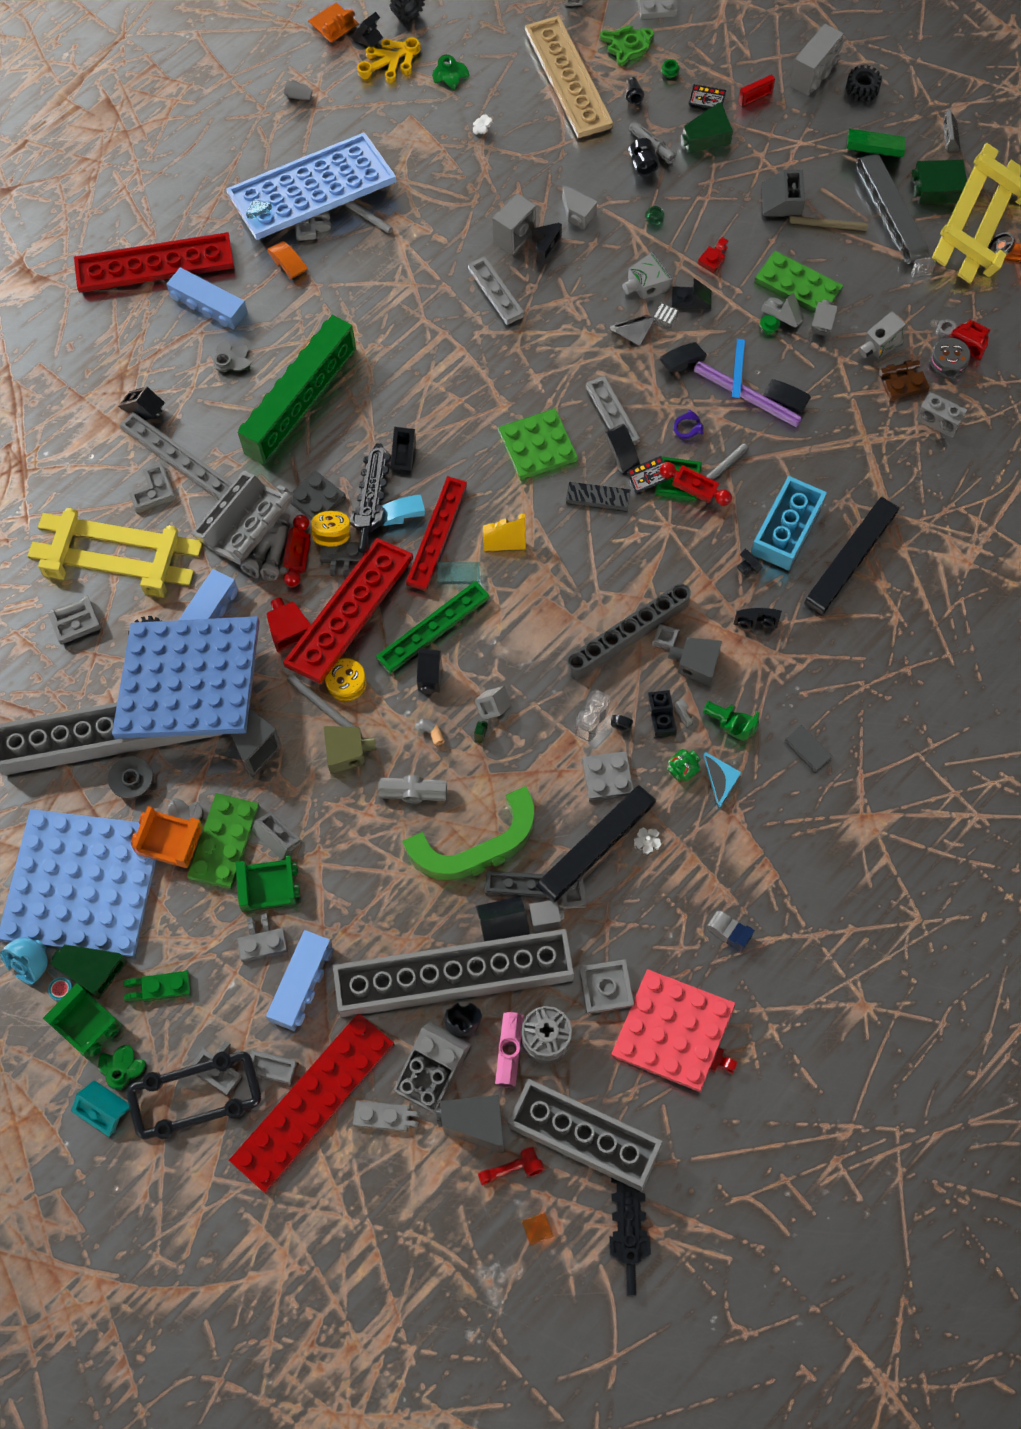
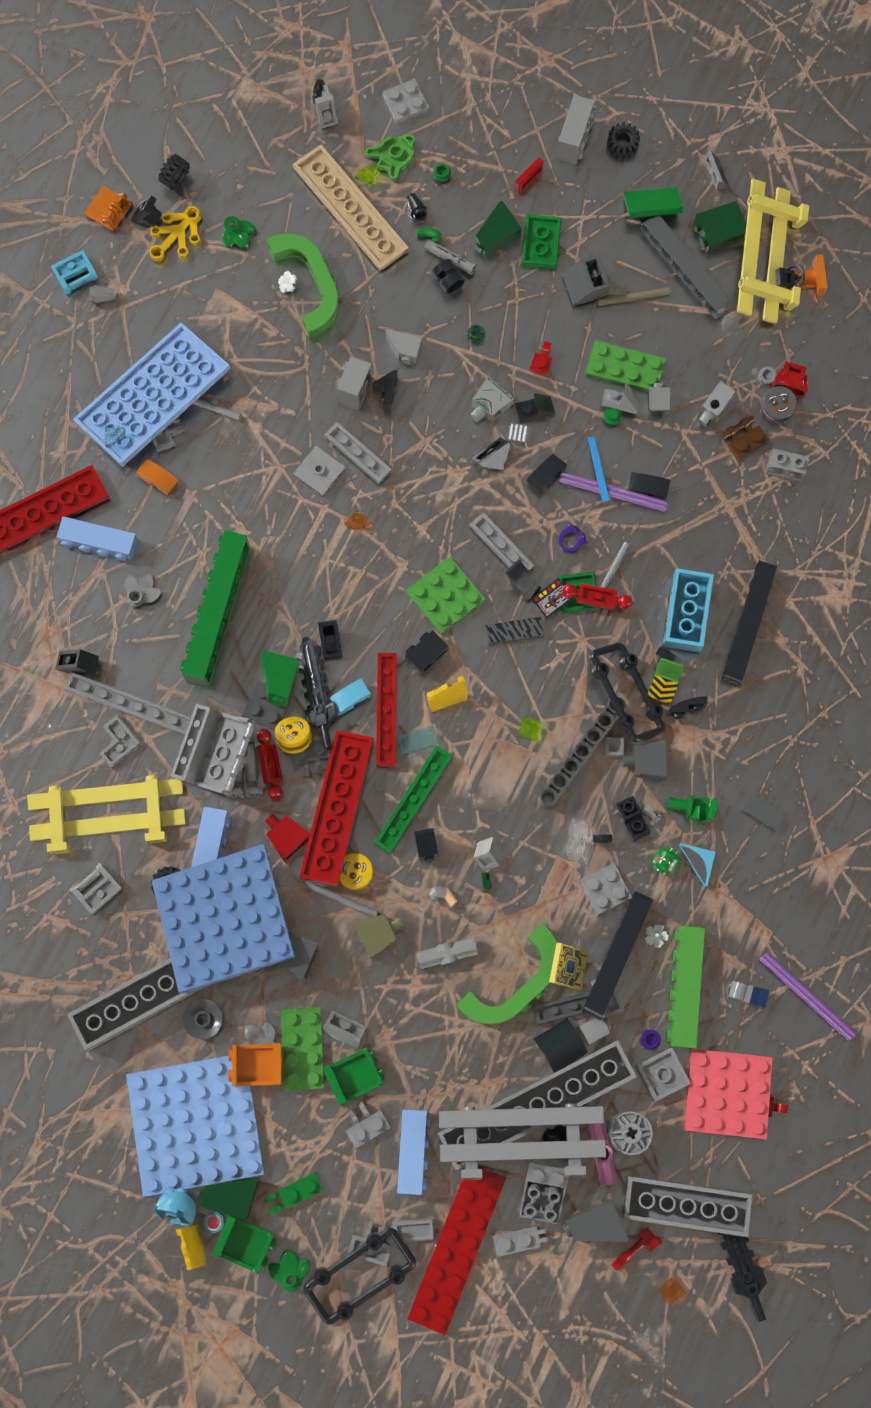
camera: 20 degrees left, 10 degrees up
teal panel [71,1081,130,1137] -> none
piece [689,84,726,108] -> none
none -> medium azure plate [51,250,99,295]
none -> yellow slope [176,1224,207,1270]
none -> green slope [260,650,299,707]
none -> bright green arch [267,234,339,339]
none -> light grey plate [293,446,346,496]
none -> clear orange tile [344,510,371,530]
none -> clear neon green tile [355,166,379,185]
none -> black brick [405,630,449,676]
none -> green arm [416,227,442,243]
none -> light grey fence [439,1104,606,1180]
none -> clear neon green tile [518,716,542,742]
none -> green tile [521,214,562,270]
none -> light yellow tile [549,943,588,991]
none -> black bar [590,642,665,743]
none -> dark purple plate [641,1030,661,1050]
none -> piece [647,658,684,704]
none -> bright green brick [667,926,705,1049]
none -> medium lavender axle [761,953,856,1041]
none -> black plate [775,267,795,290]

